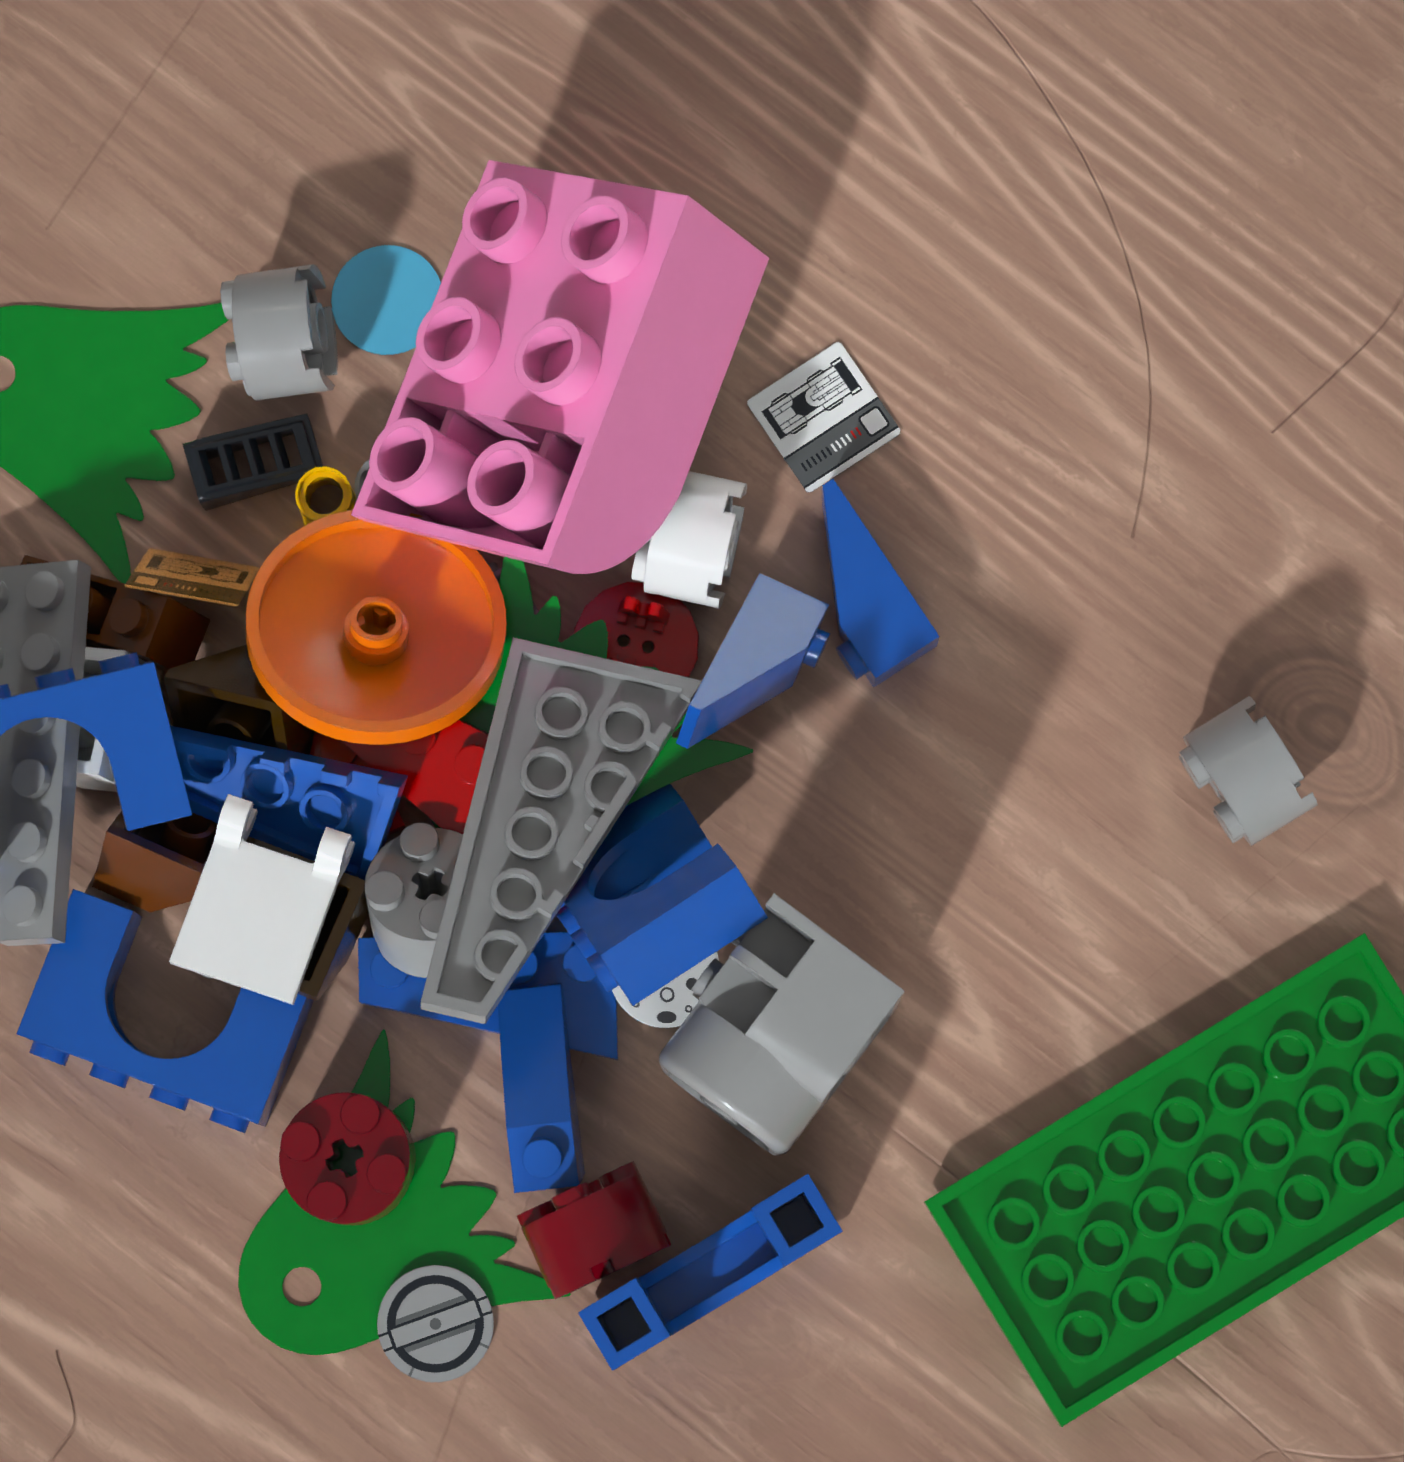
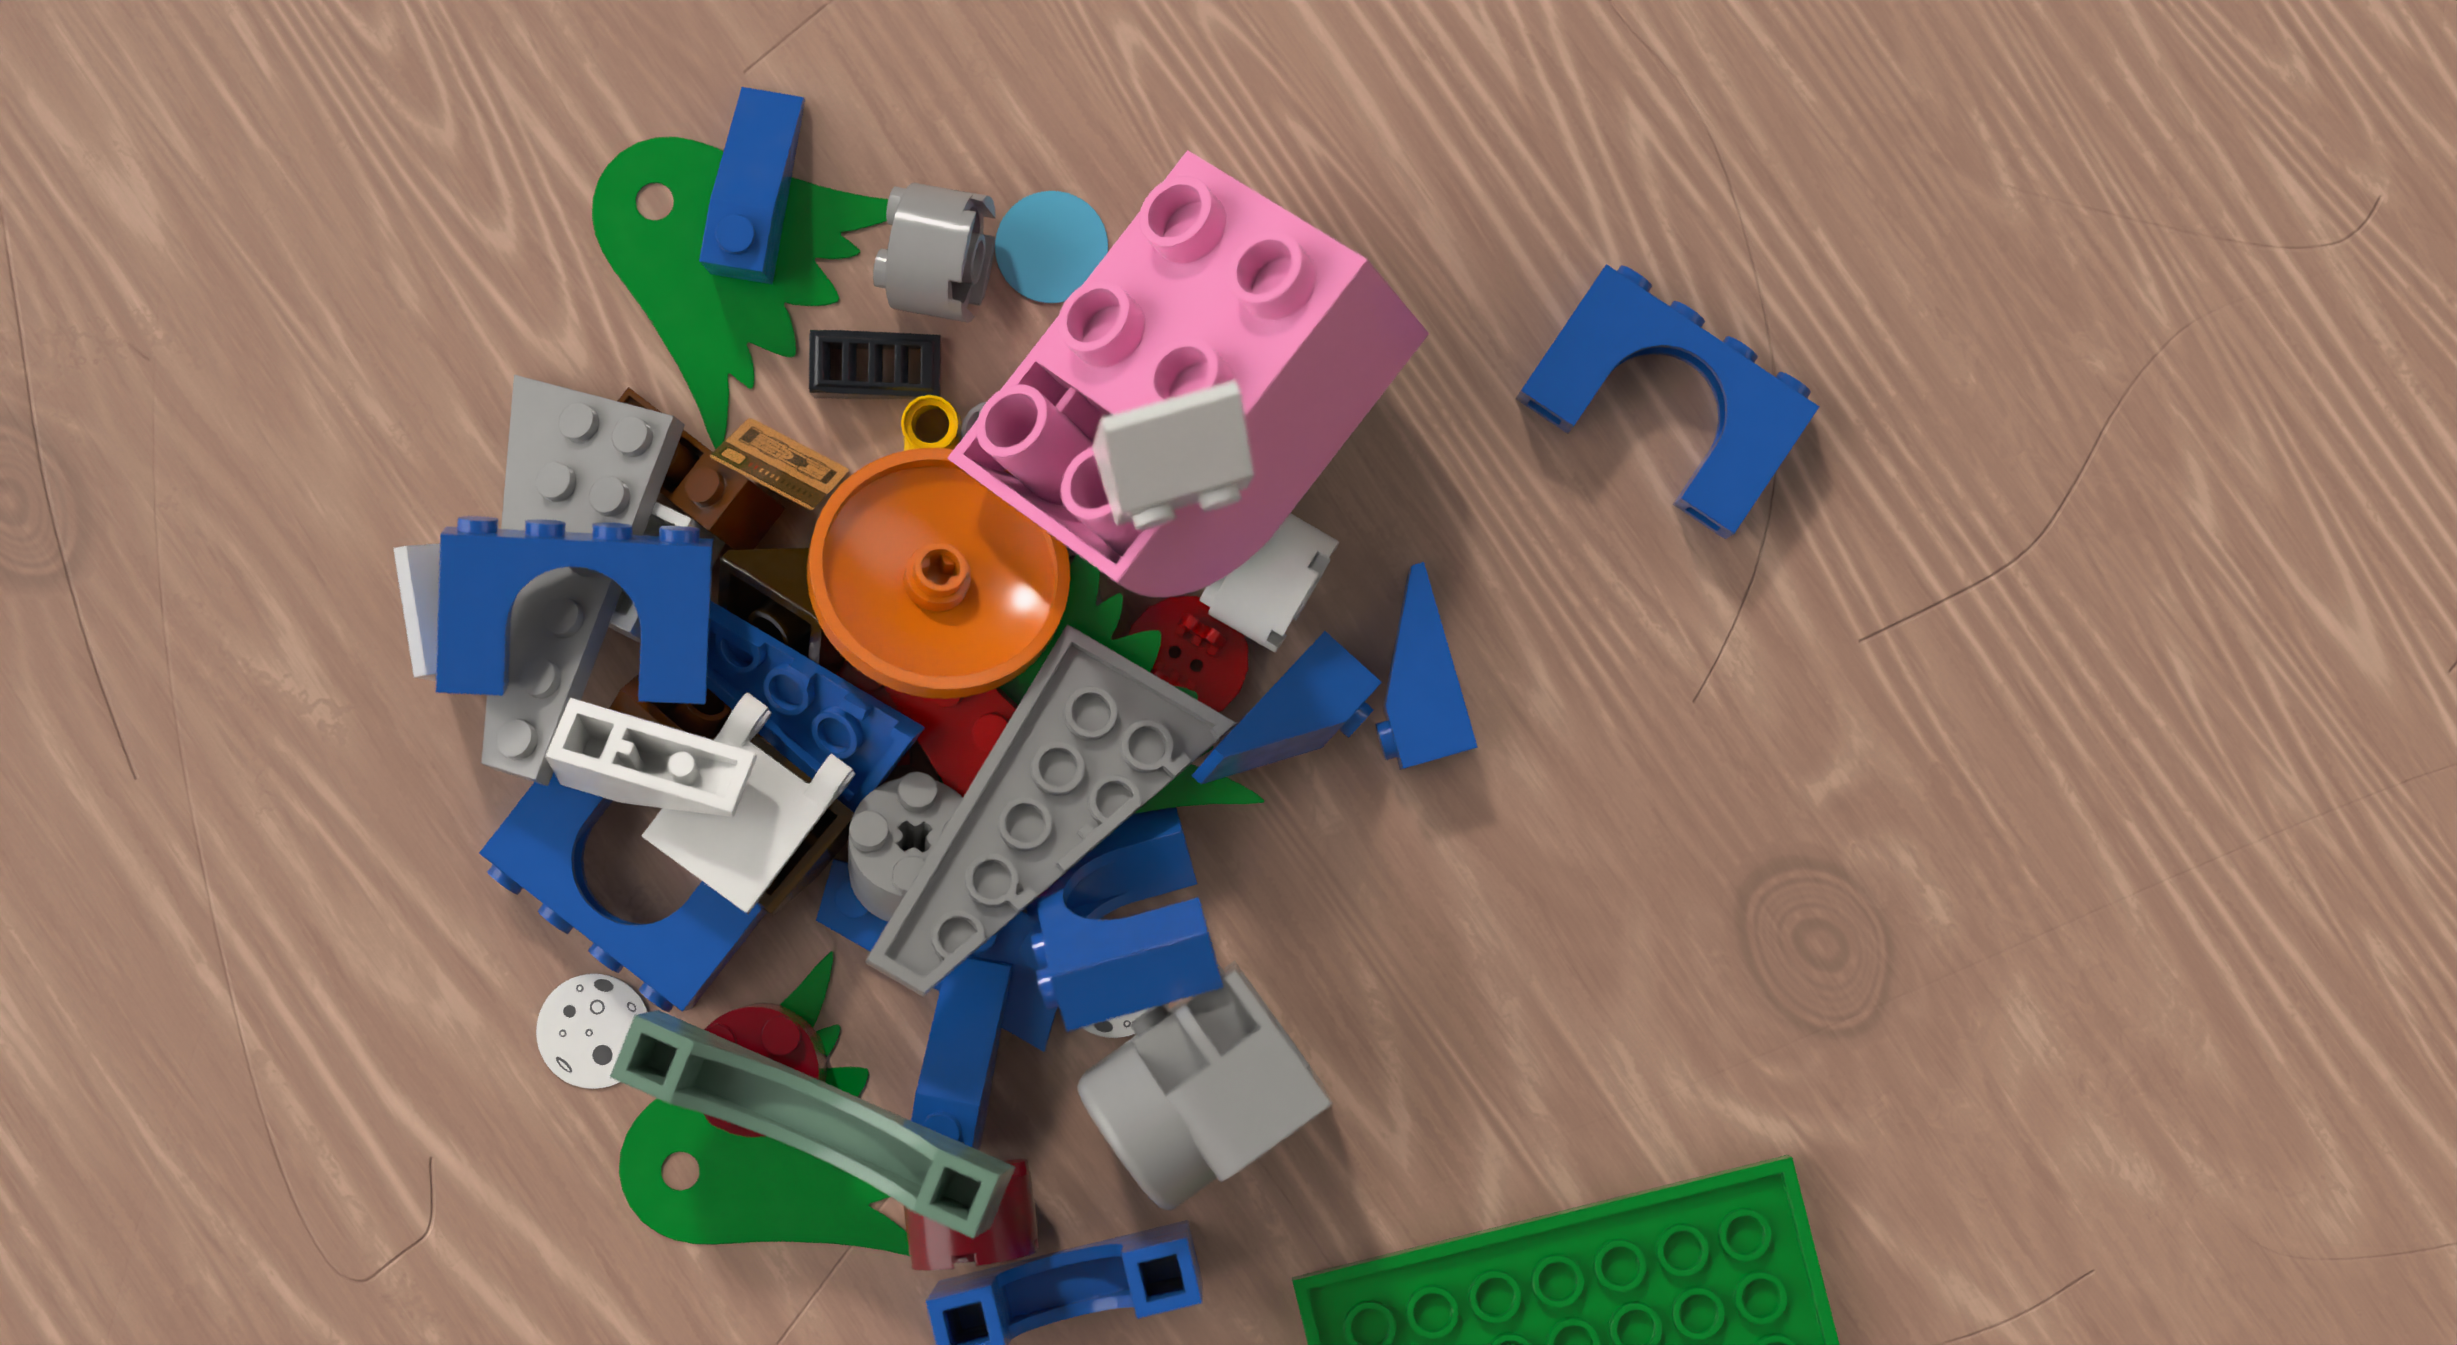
camera: 10 degrees right, 5 degrees up
light grey sticker [377,1265,494,1382] -> none
sticker [747,342,900,492] -> none
light grey brick [1179,696,1318,846] -> none
none -> white sticker [536,974,648,1089]
none -> white slope [545,698,757,817]
none -> sand green arch [610,1010,1015,1238]
none -> blue slope [699,87,805,284]
none -> white slope [1092,380,1254,530]
none -> blue arch [1516,264,1820,539]

